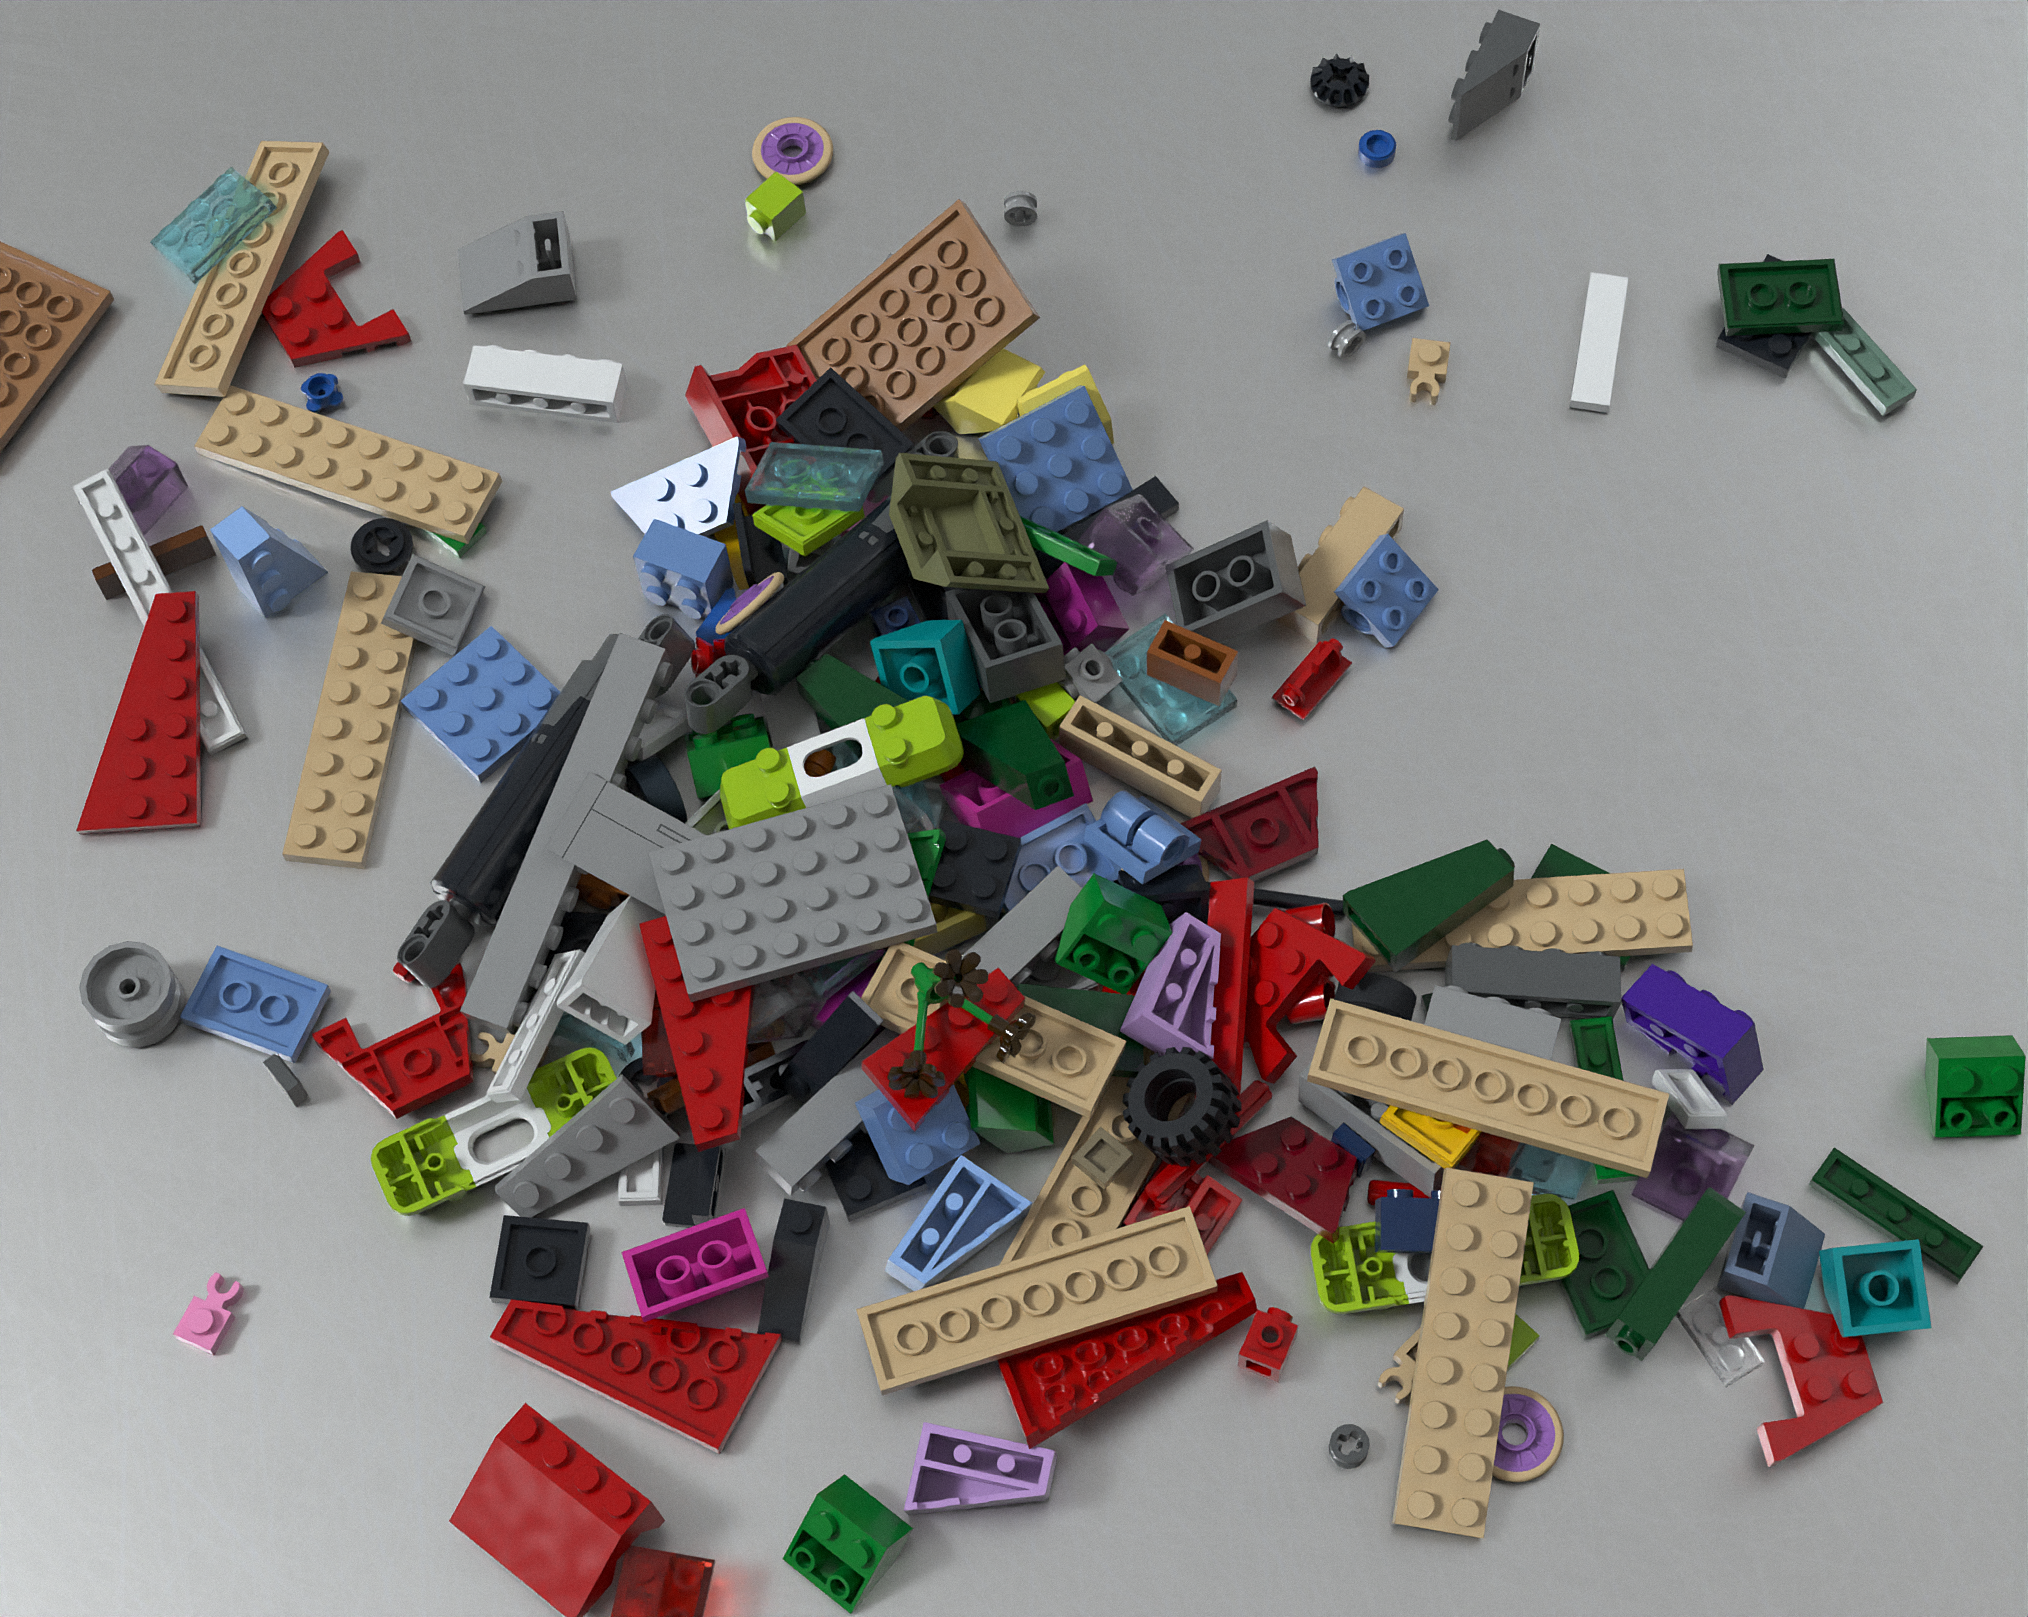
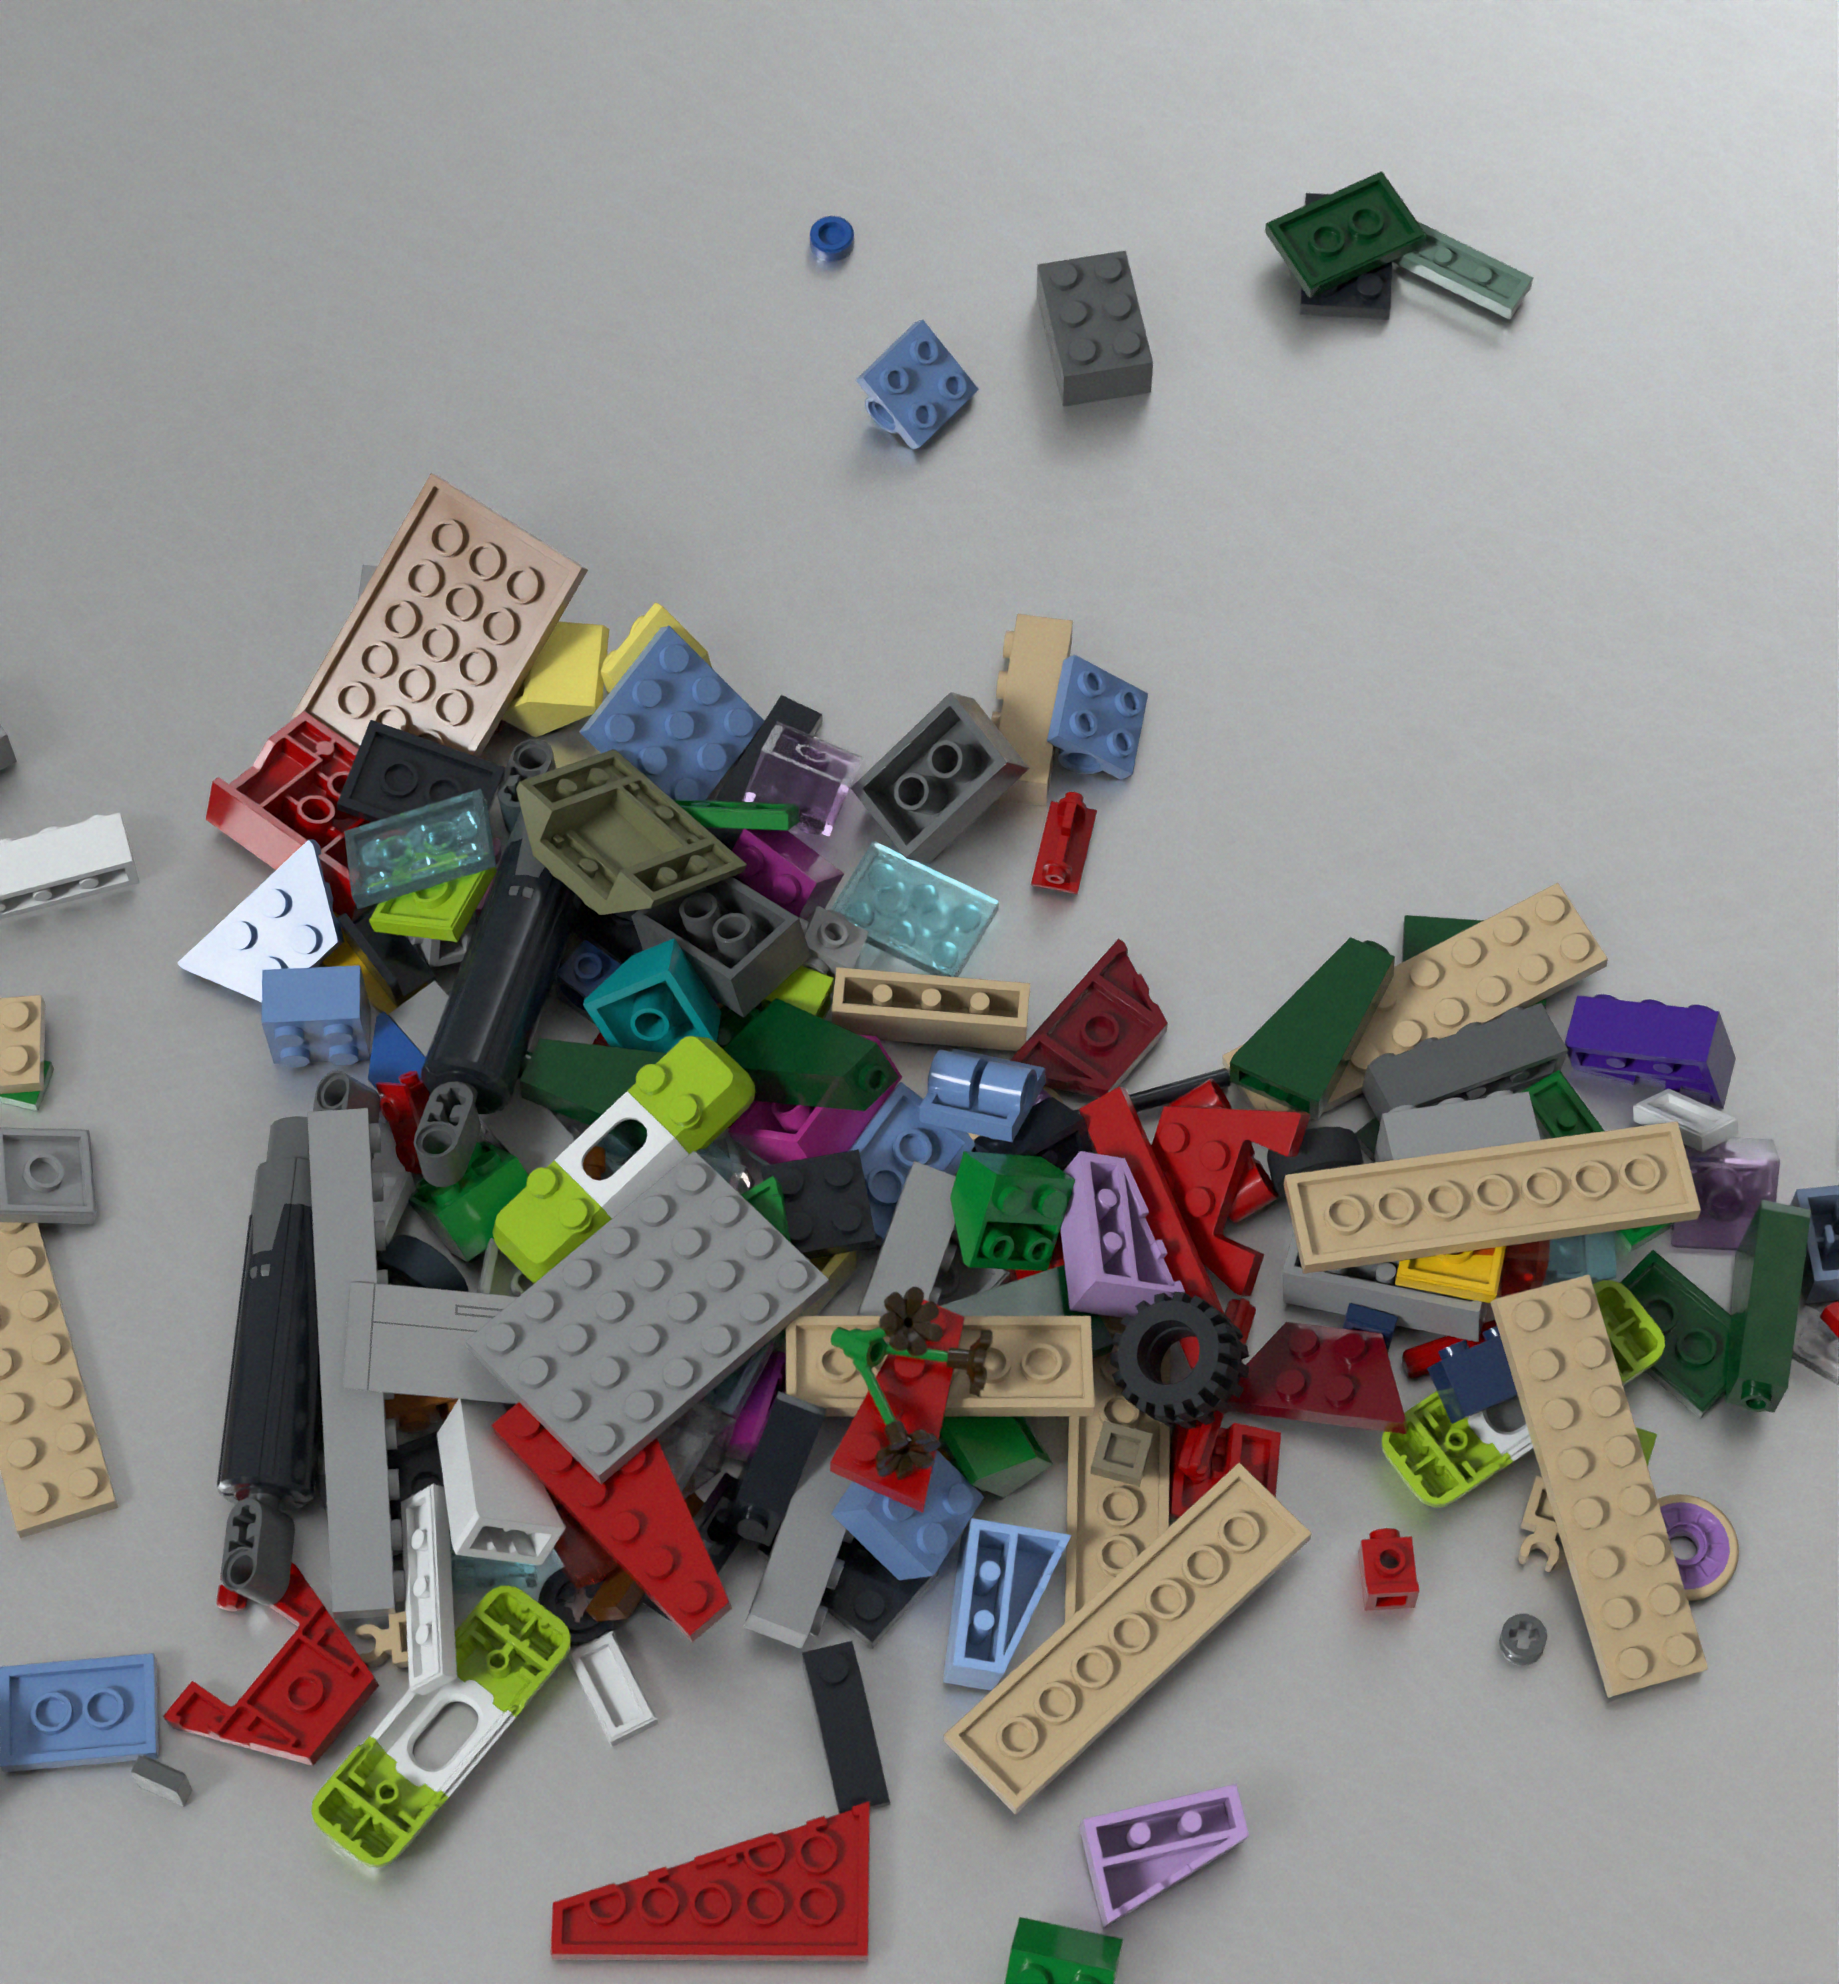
camera: 30 degrees left, 0 degrees up
medium blue plate [400,626,560,783] -> none
black plate [489,1215,591,1310] -> none
light grey wing [495,1075,681,1218] -> none
dark pink slope [621,1208,769,1322] -> none
black panel [662,1143,726,1228] -> none
wheel [715,572,784,635] -> none
lime brick [745,172,806,241] -> none
wheel [752,117,833,185] -> none
red wing [997,1272,1257,1450] -> none
light grey bush [1004,191,1037,226] -> none
dark orange brick [1147,620,1238,707] -> none
black gear [1310,54,1369,107] -> none
light grey bush [1328,320,1366,359] -> none
tan plate [1407,338,1451,405] -> none
dark grey slope [1448,9,1540,141] -> none
white tile [1570,272,1629,413] -> none
none -> dark grey brick [1036,250,1153,407]

